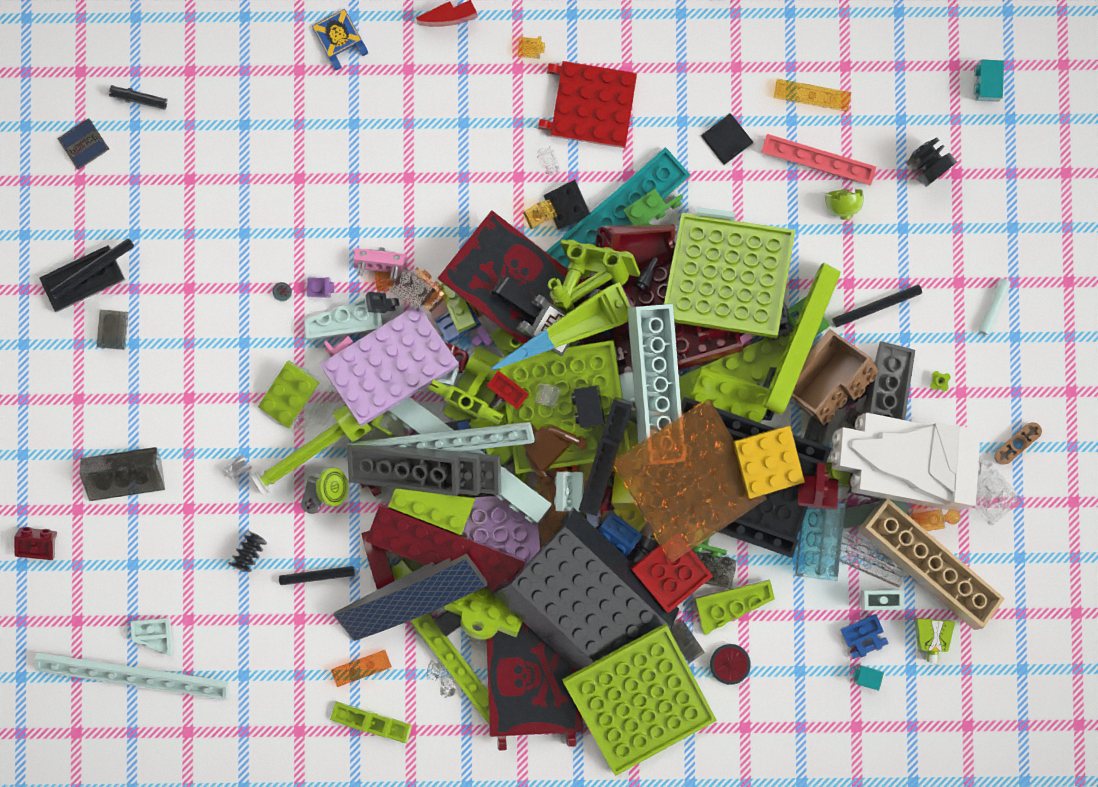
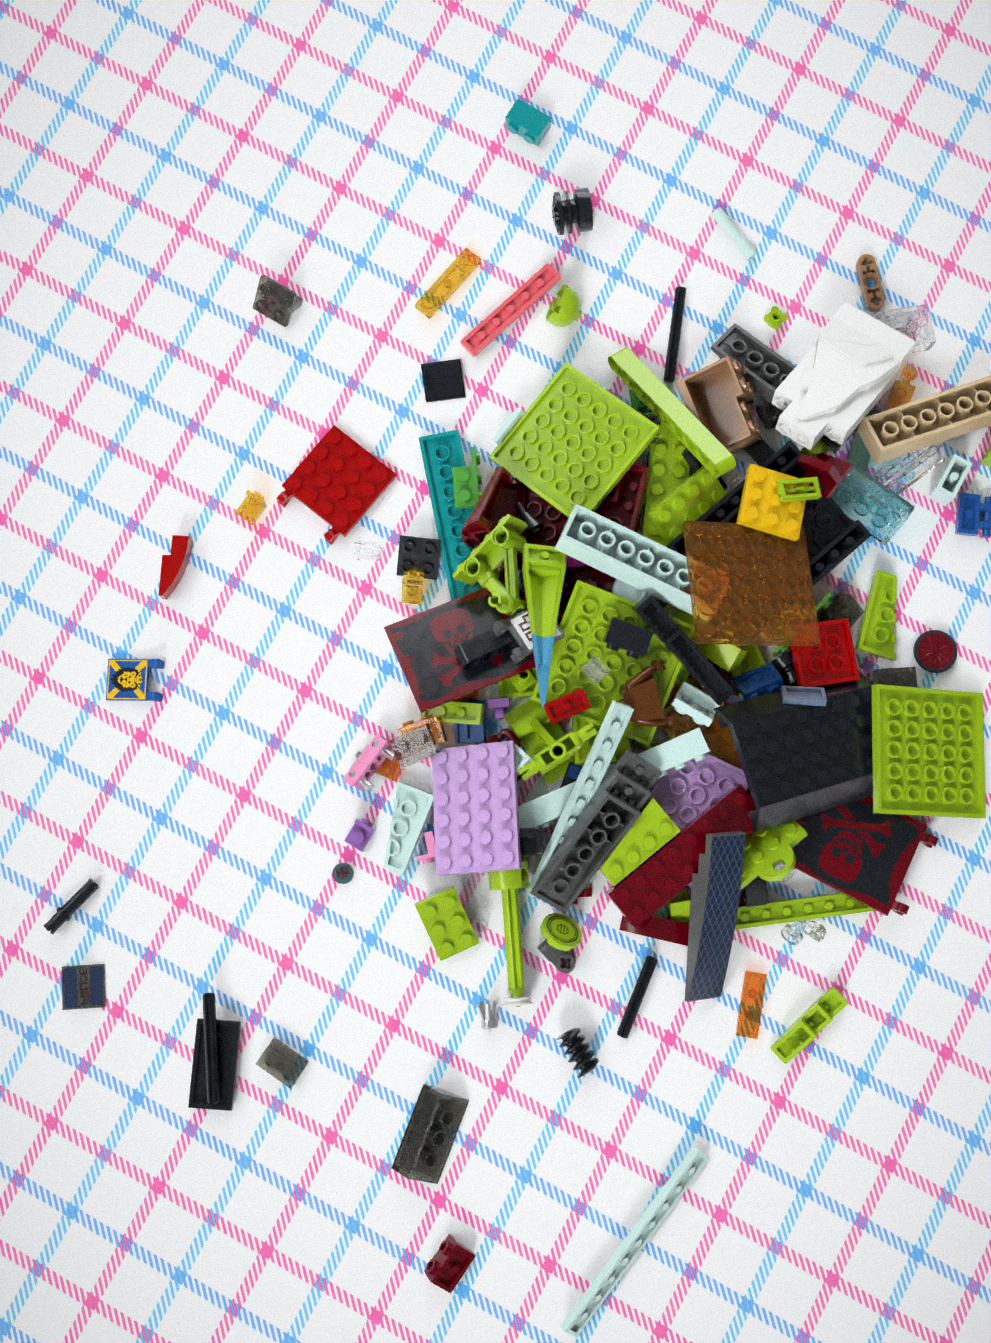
camera: 60 degrees left, 5 degrees down
light aqua wing [130,618,173,656] -> none
black plate [365,292,400,313] -> none
none -> black panel [520,828,544,855]
none -> lime tile [776,477,822,503]
none -> sand blue tile [781,686,827,706]

